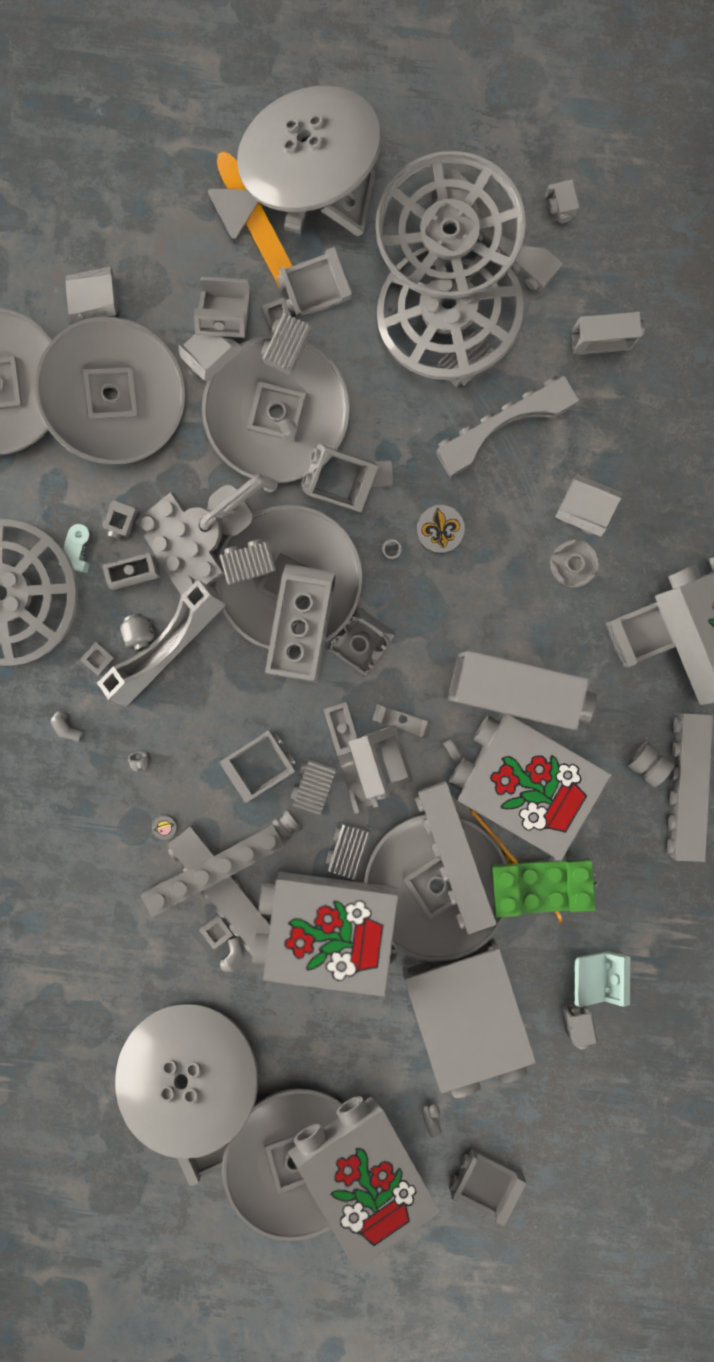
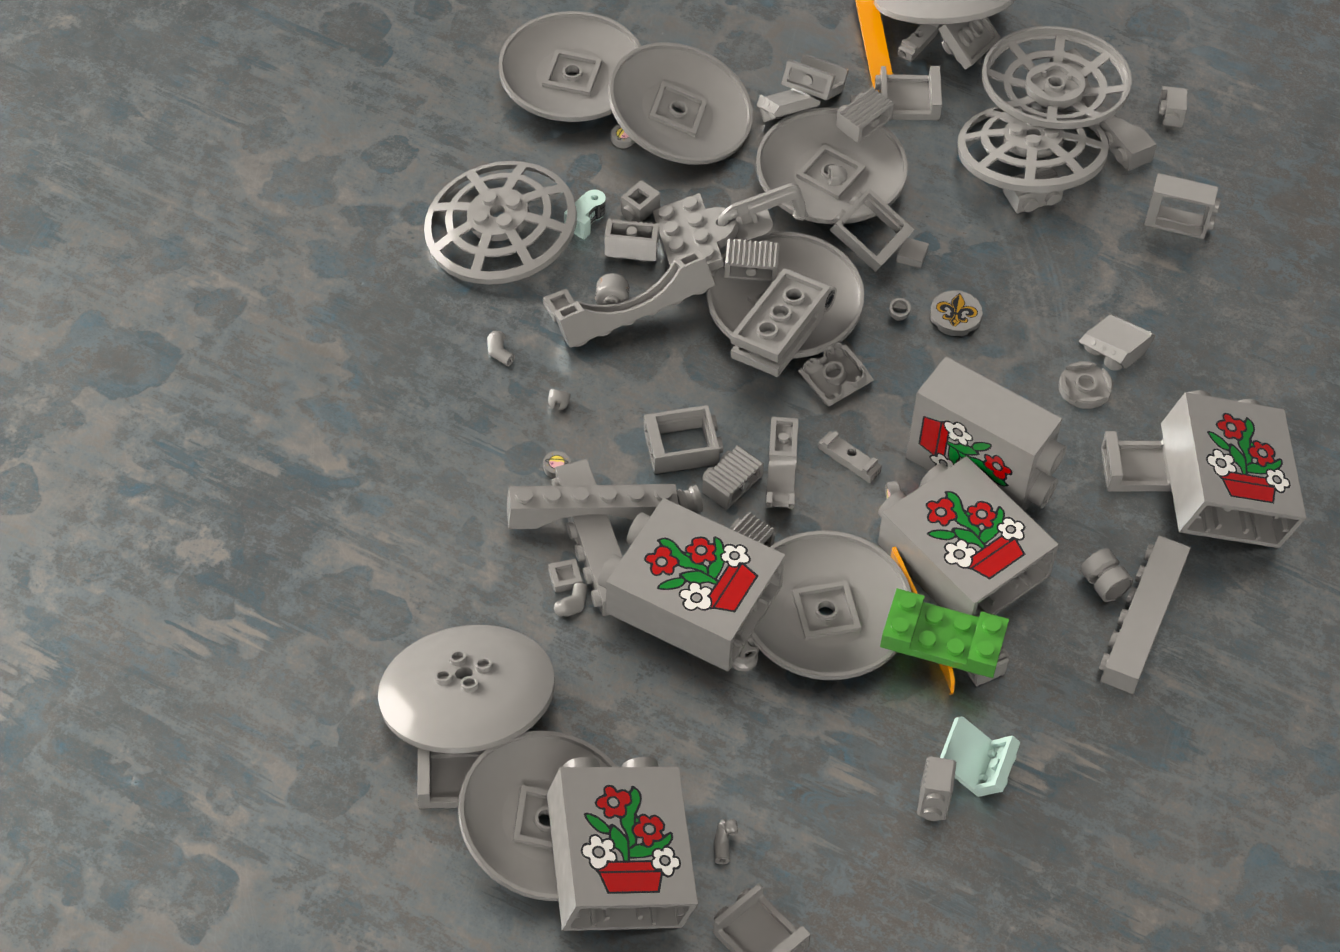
camera: 20 degrees right, 35 degrees down
light grey slope [65,266,118,324] -> none
light grey piece [208,188,258,239] -> none
light grey window [348,725,413,800] -> none
light grey brick [402,939,536,1098] -> none
light grey brick [415,781,497,935] -> none
light grey arch [436,375,579,478] -> none

